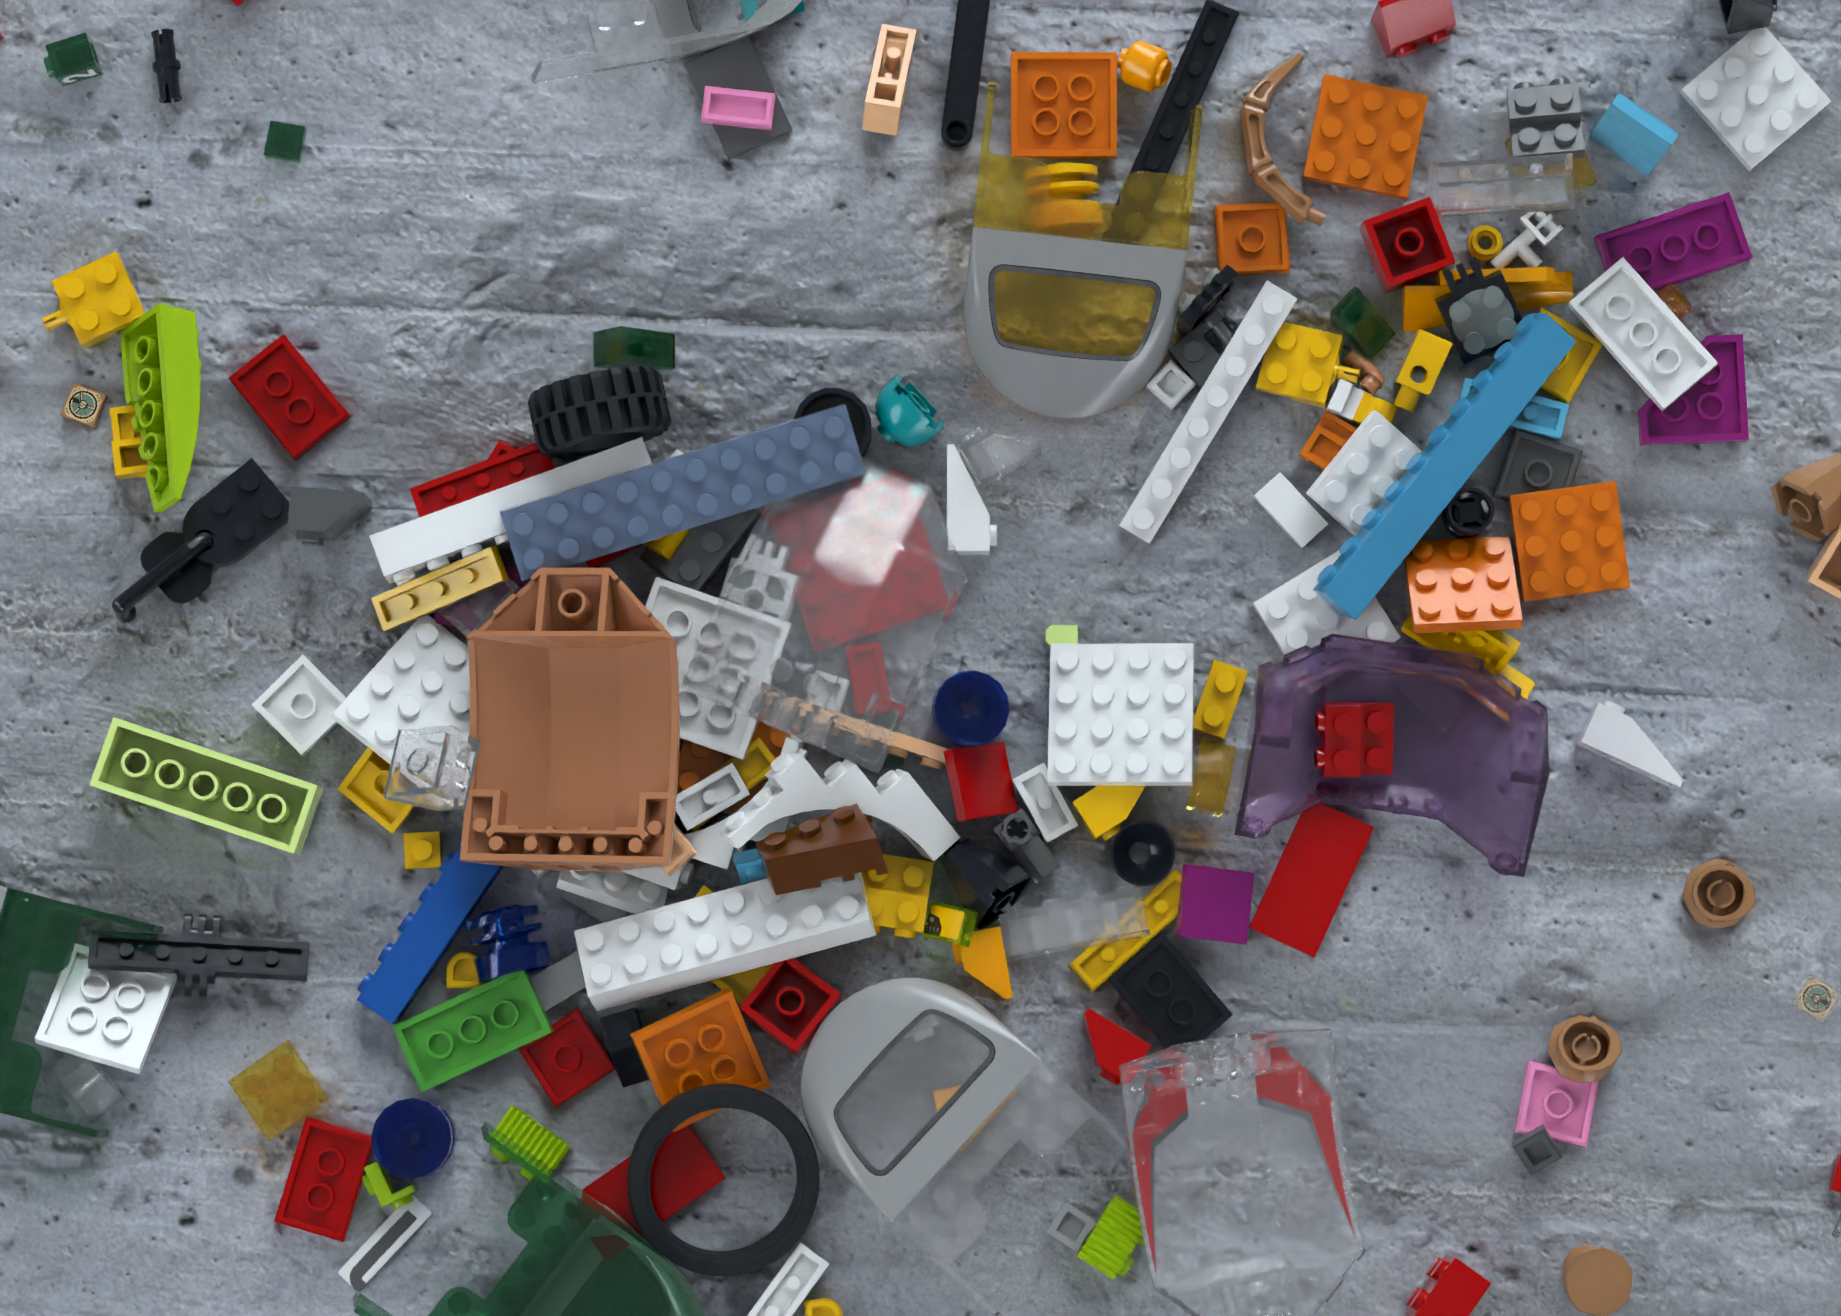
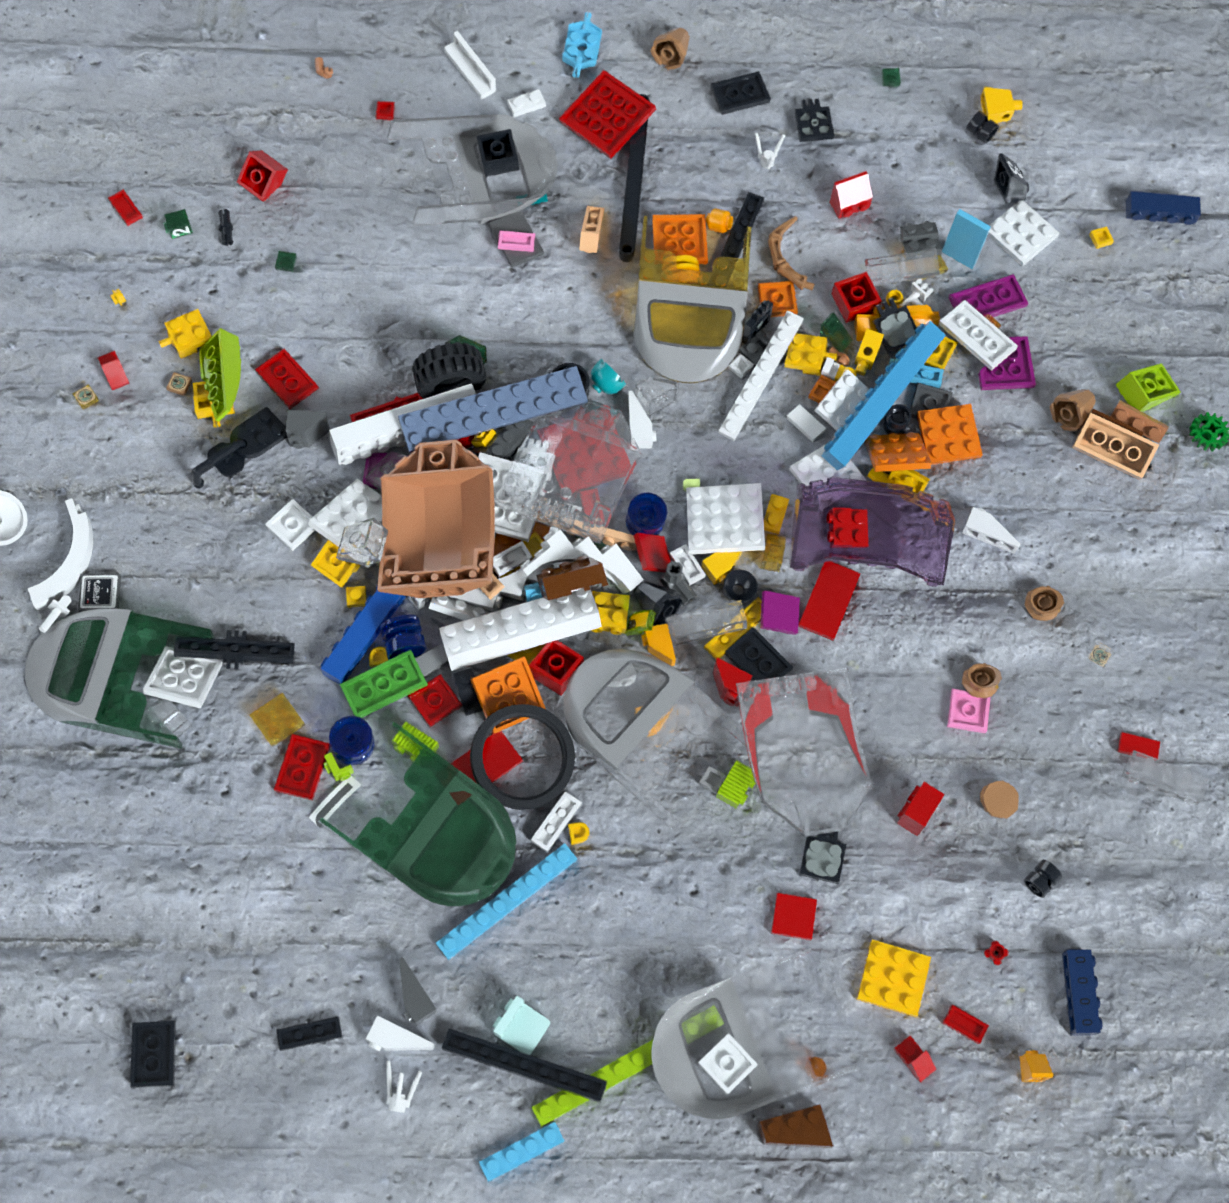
camera: 10 degrees left, 15 degrees down
yellowish green brick [89,717,324,856] -> none
yellow plate [371,546,509,631] -> none
orange plate [1302,74,1428,200] -> none
dark grey tile [1512,1124,1563,1175] -> none

